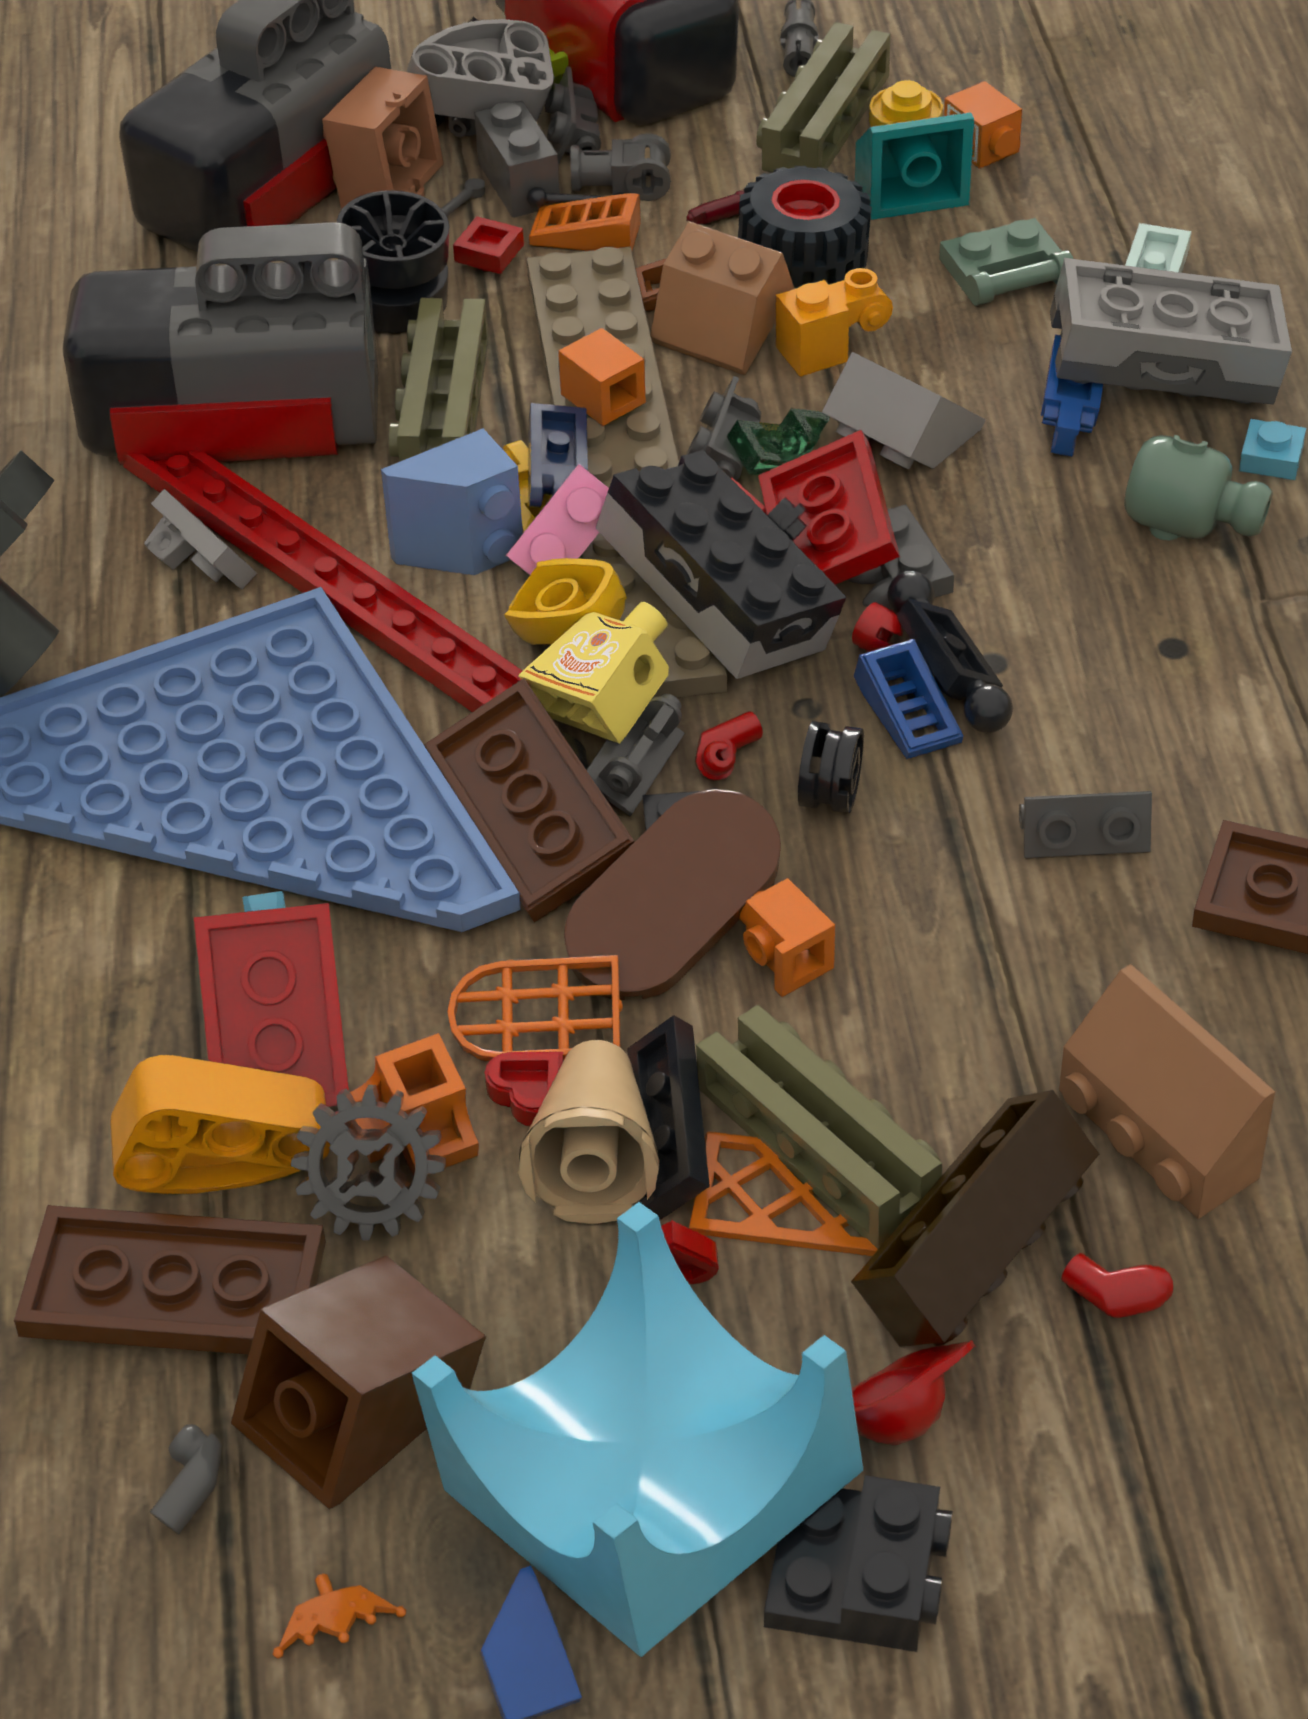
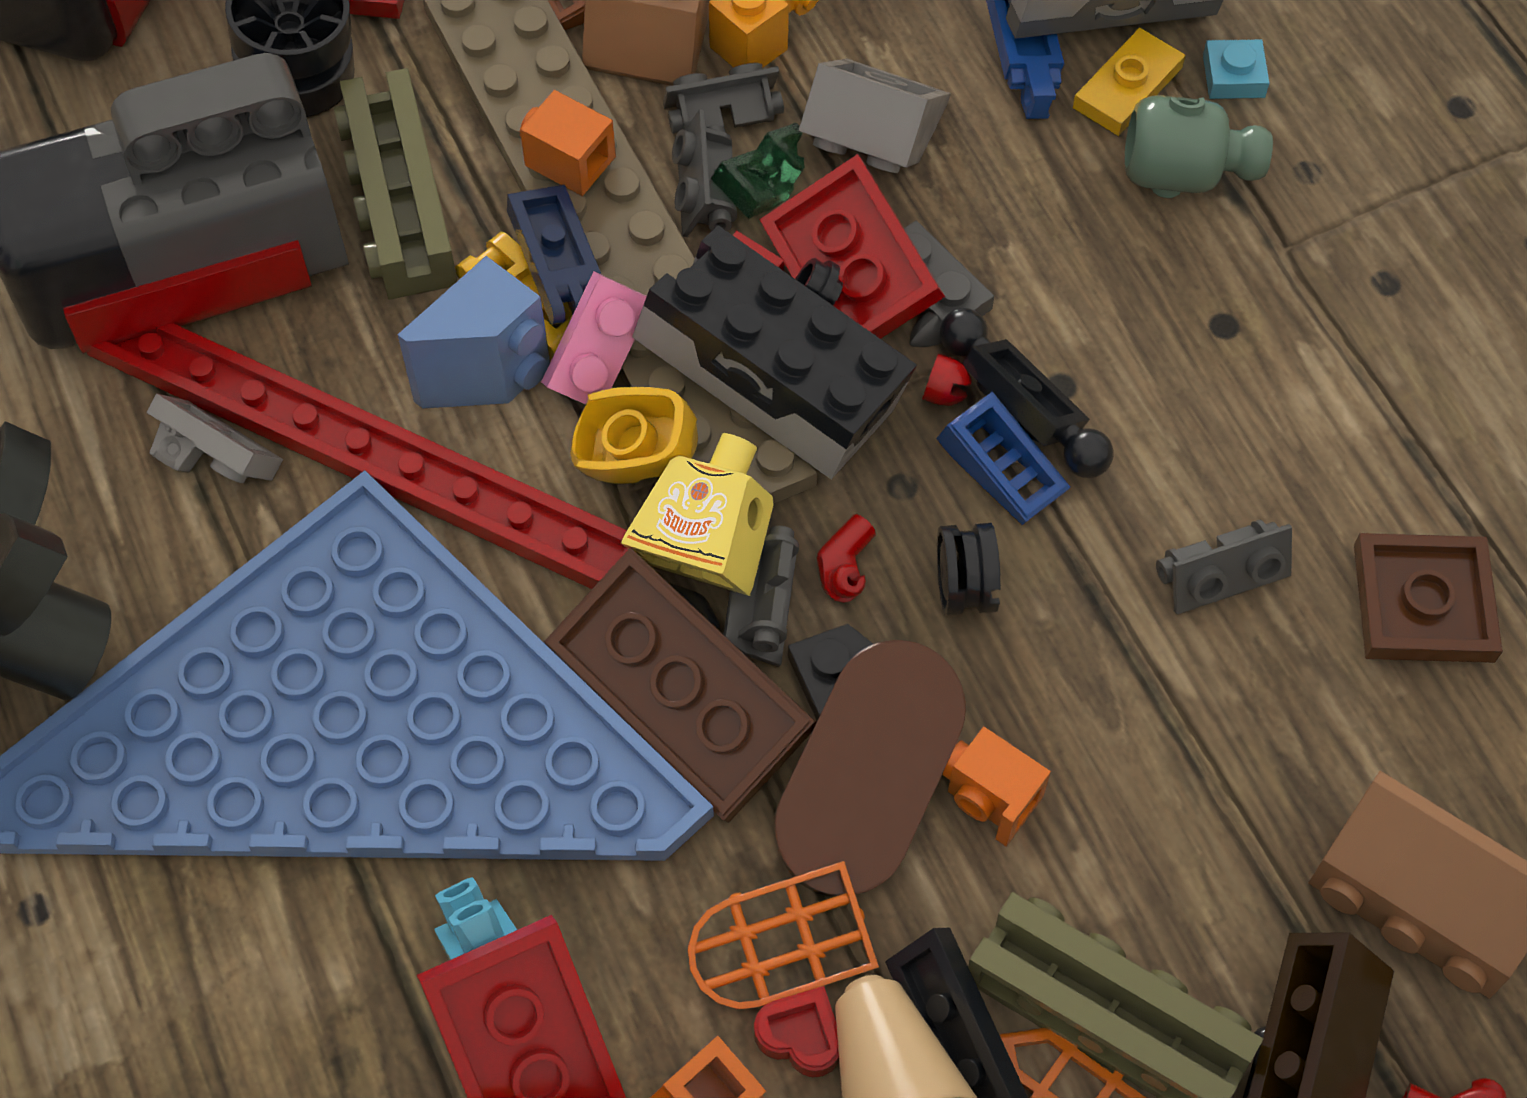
camera: 20 degrees left, 15 degrees up
none -> dark grey hinge [663,63,784,134]
none -> yellow plate [1072,27,1186,136]

